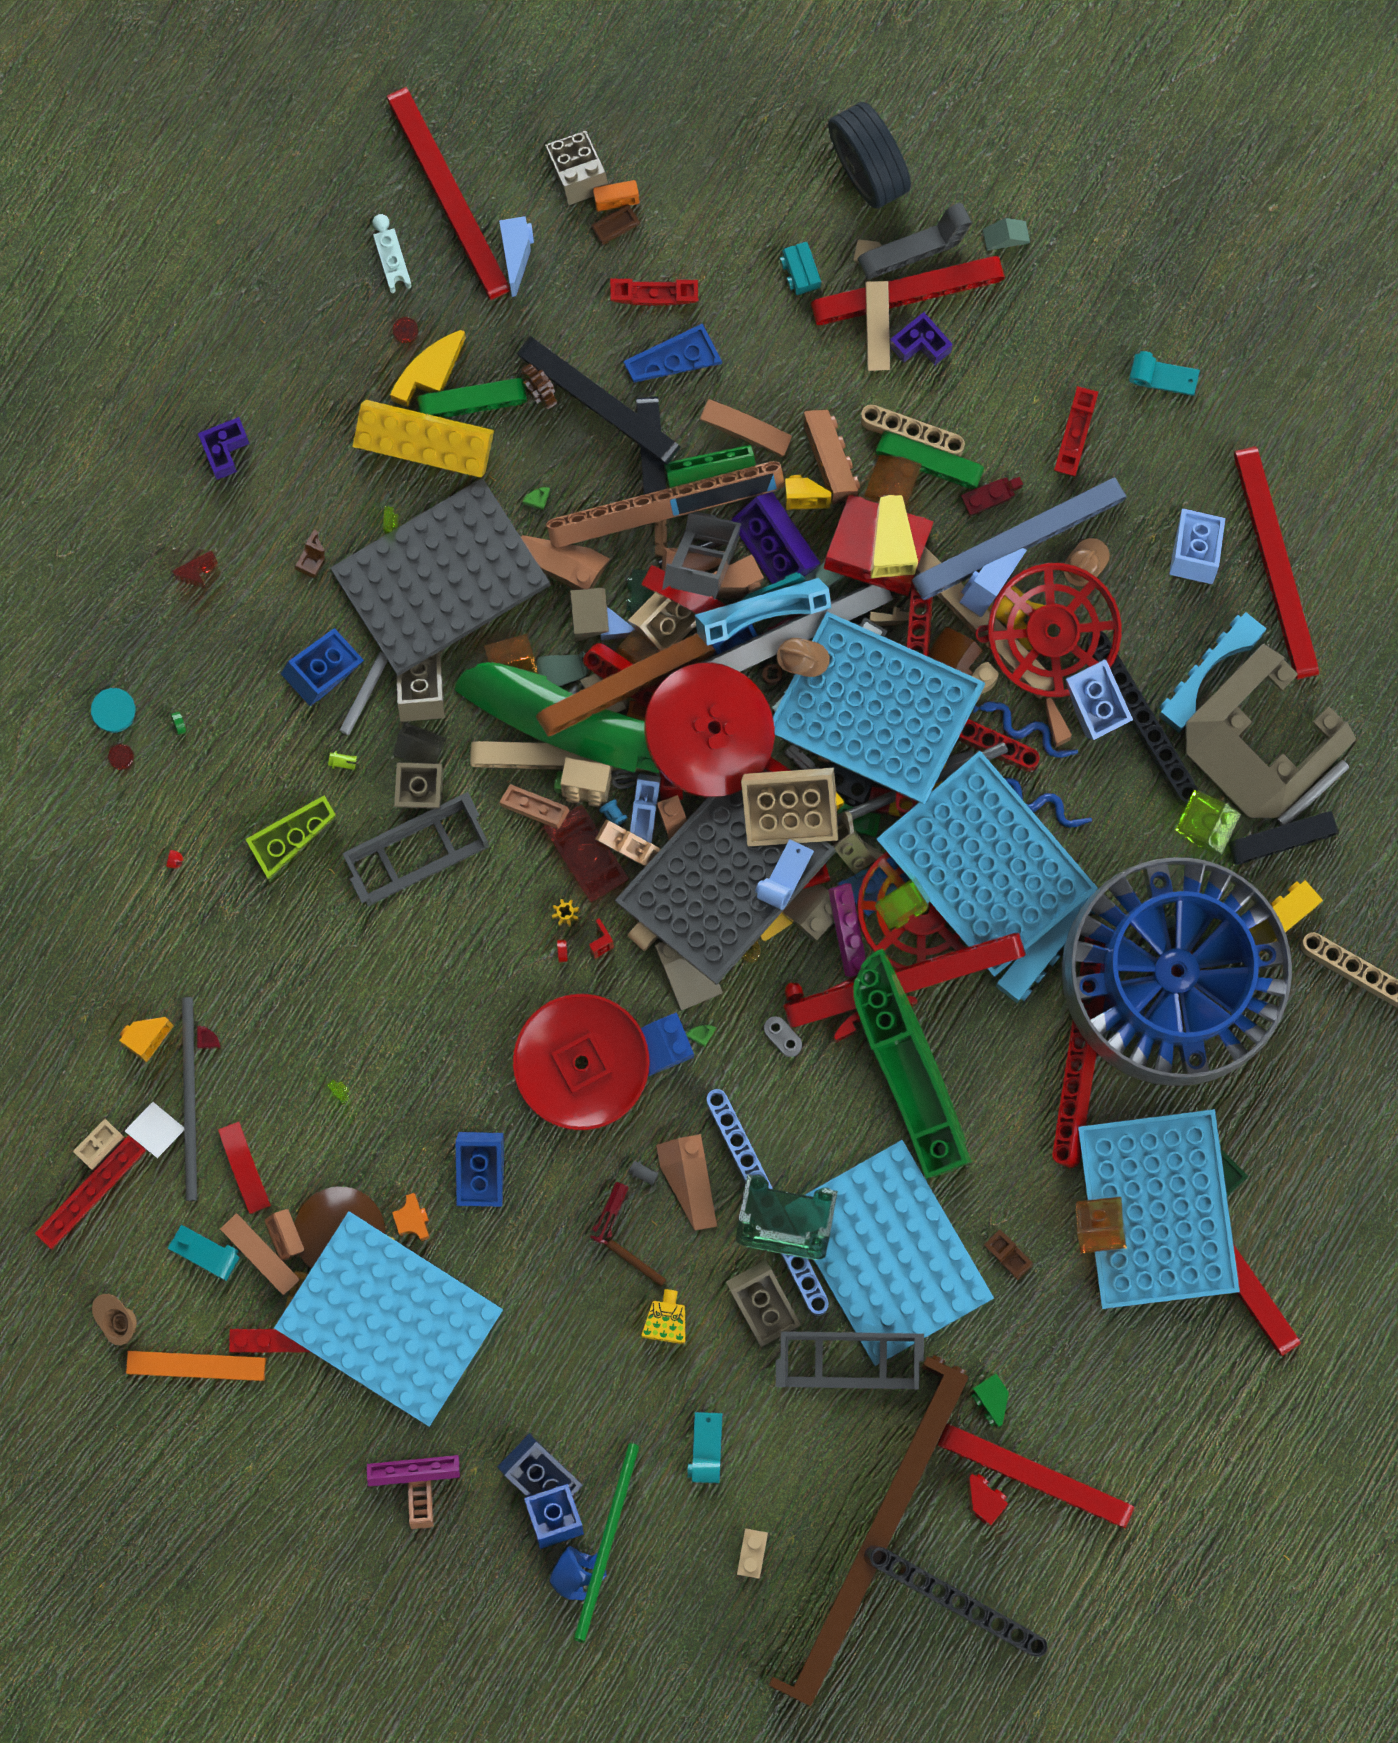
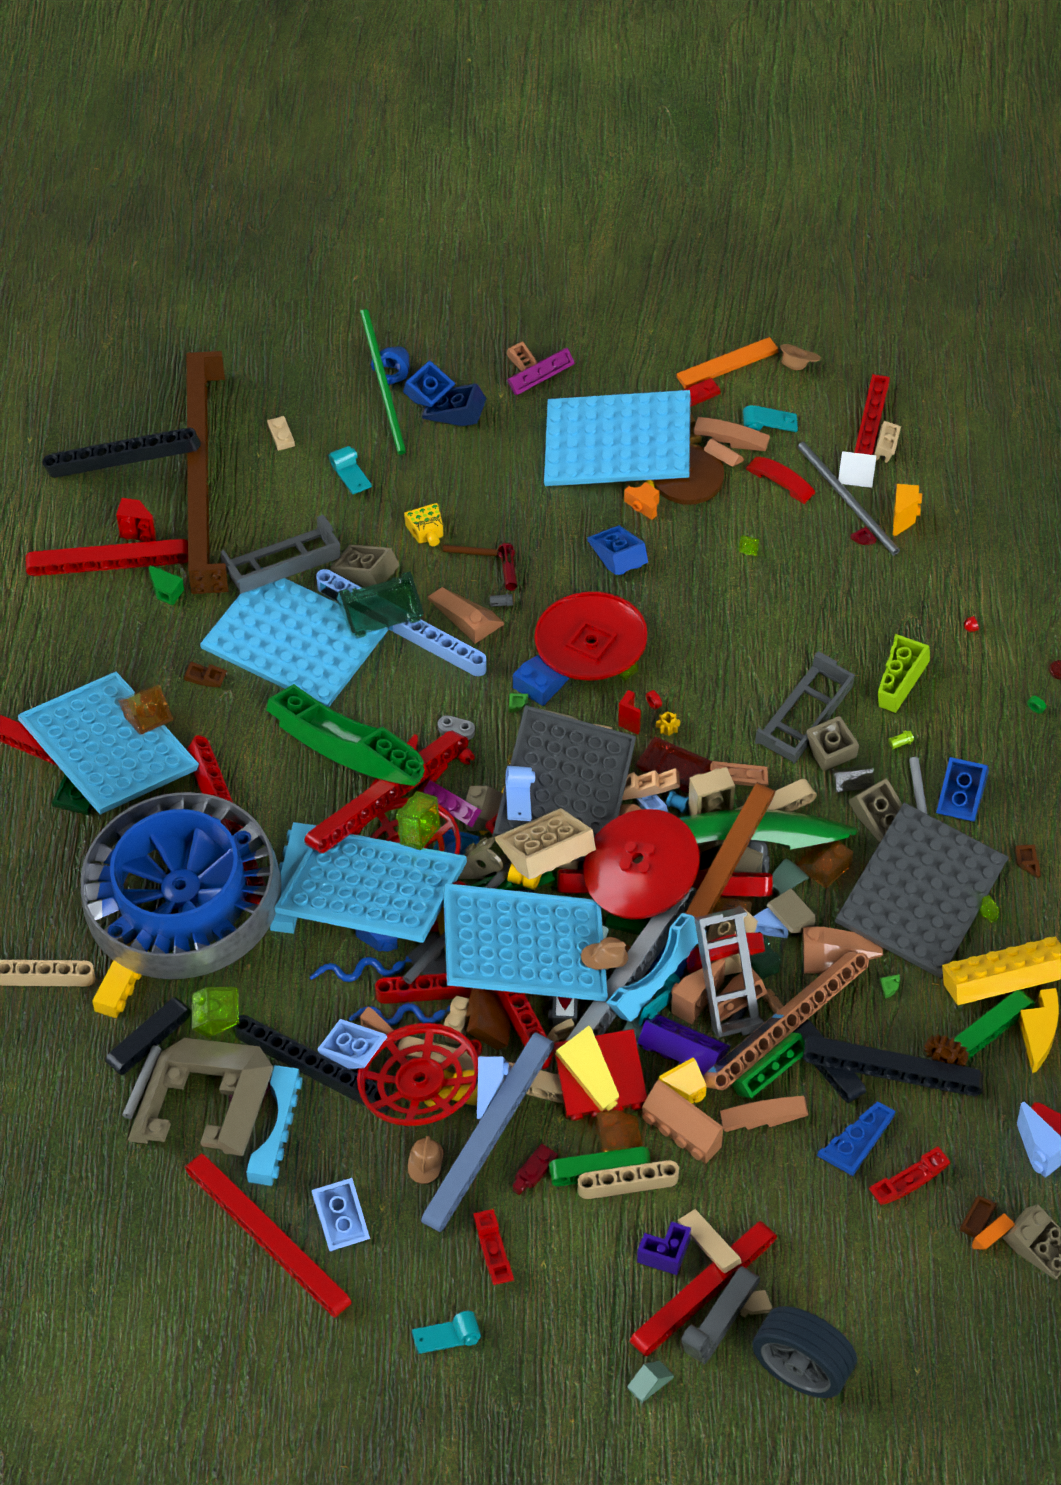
camera: 150 degrees right, 25 degrees down
teal brick [779,242,821,295] -> none

